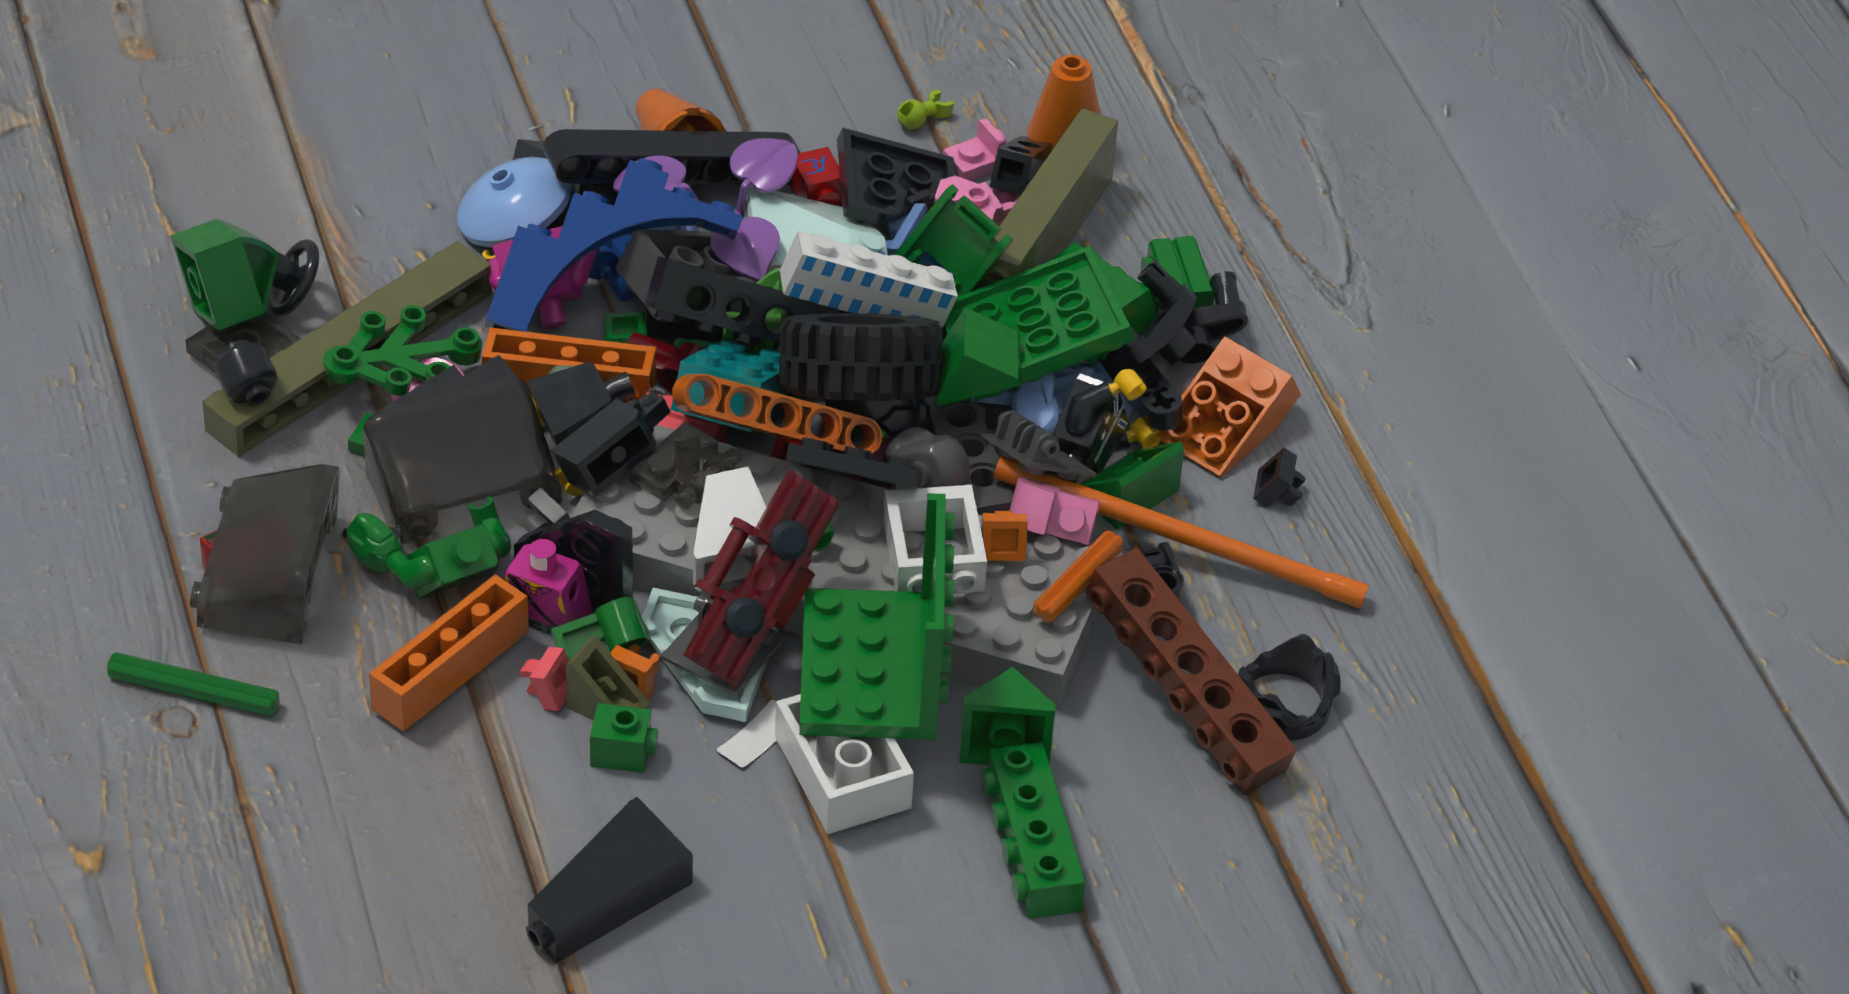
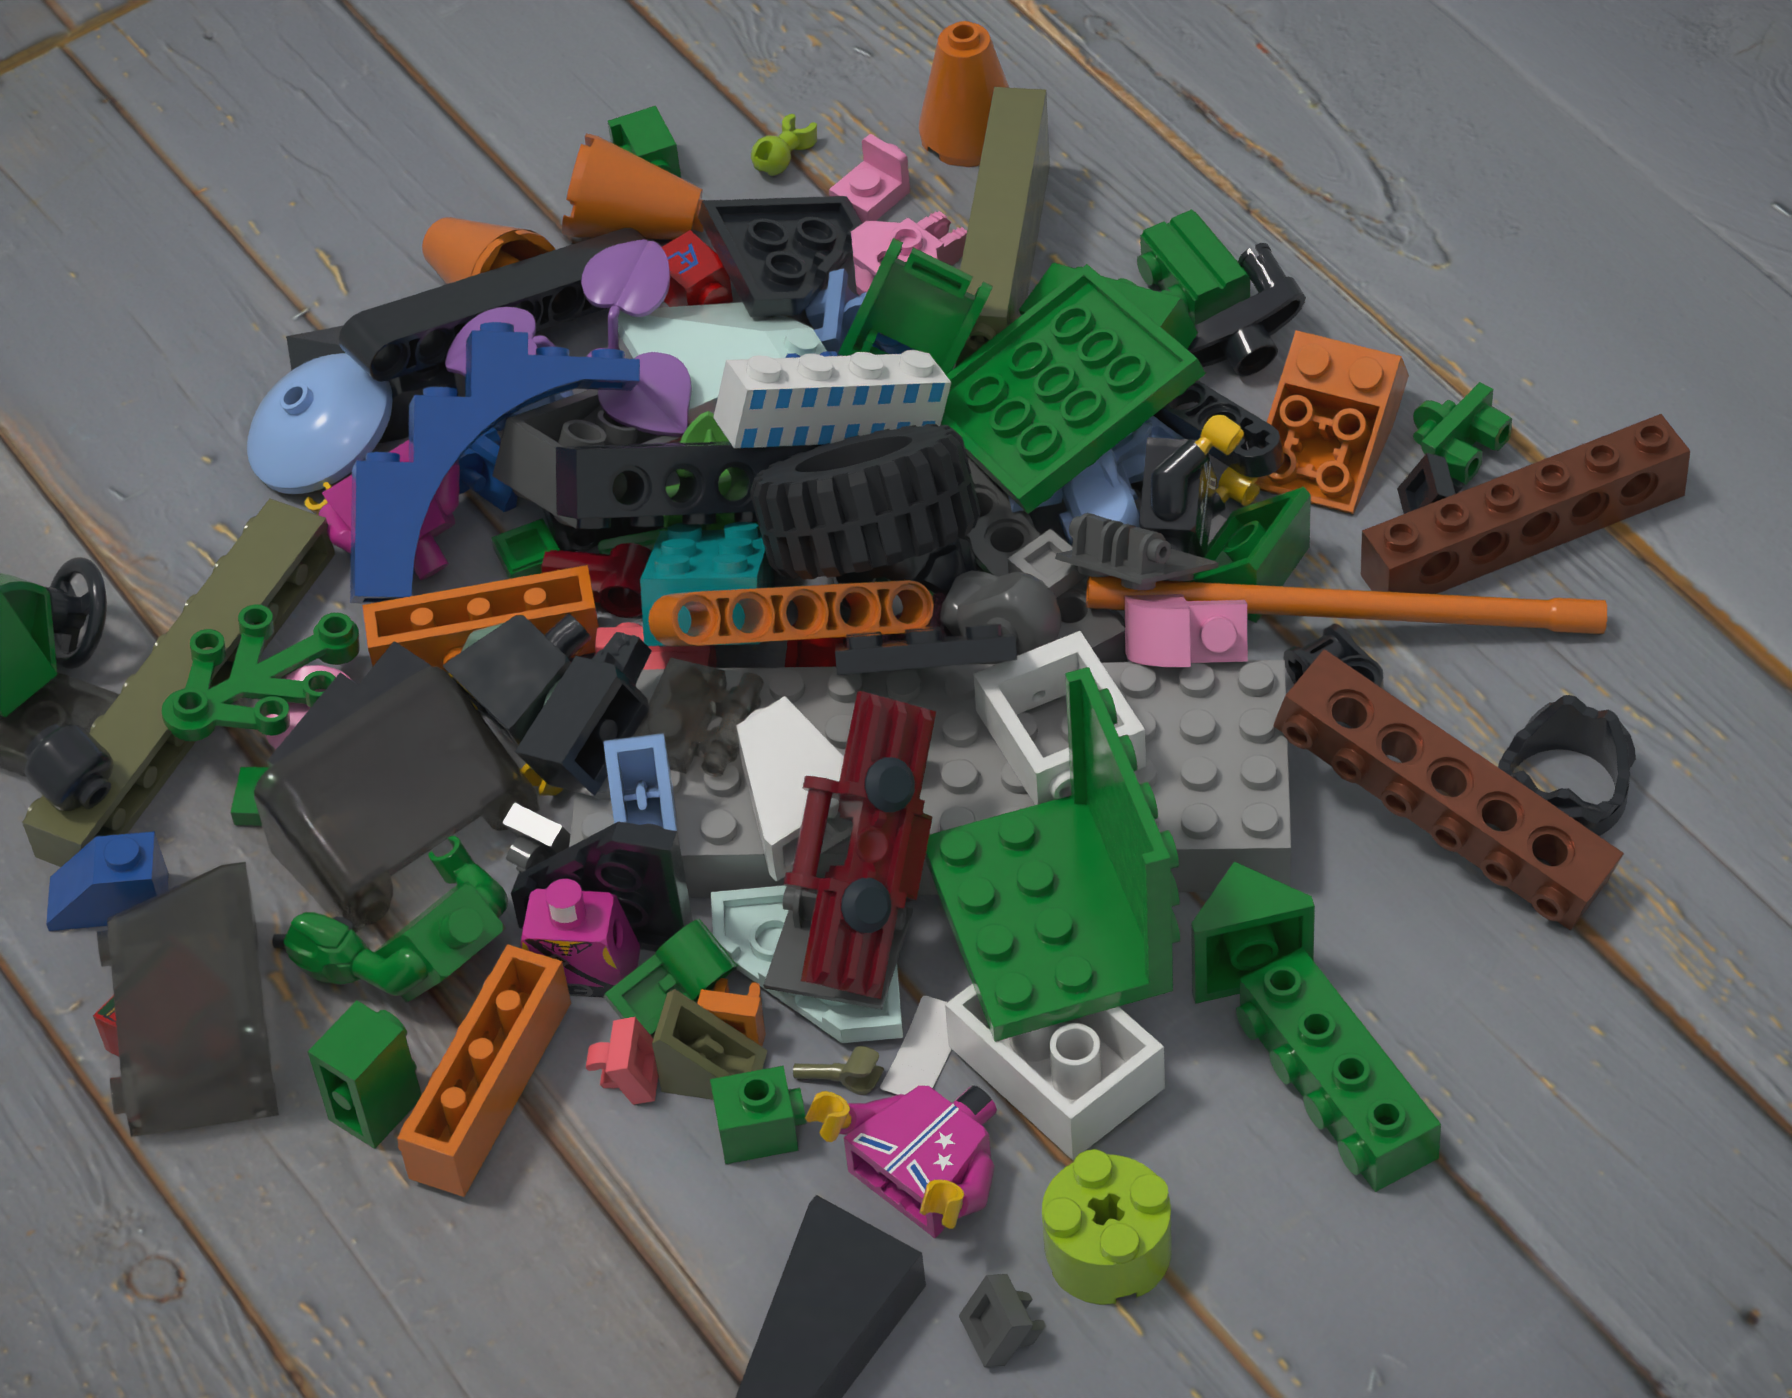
camera: 10 degrees left, 5 degrees up
green axle [107,652,280,716] -> none
green slope [936,308,1021,406] -> none
orange tile [982,511,1028,561] -> none
black leg [989,136,1053,195] -> none
orange axle [1033,530,1123,623] -> none
black connector [1117,259,1197,370] -> none
none -> blue slope [46,831,169,931]
none -> green brick [307,1000,422,1149]
none -> orange cone [562,133,704,240]
none -> light blue slope [603,733,677,831]
none -> green brick [608,105,681,178]
none -> olive hand [793,1046,884,1095]
none -> dark pink torso [805,1085,997,1238]
none -> dark grey tile [959,1274,1046,1367]
none -> light grey tile [1007,529,1087,598]
none -> lime brick [1042,1149,1172,1305]
none -> copper brick [1360,414,1690,594]
none -> green hips [1413,382,1512,484]

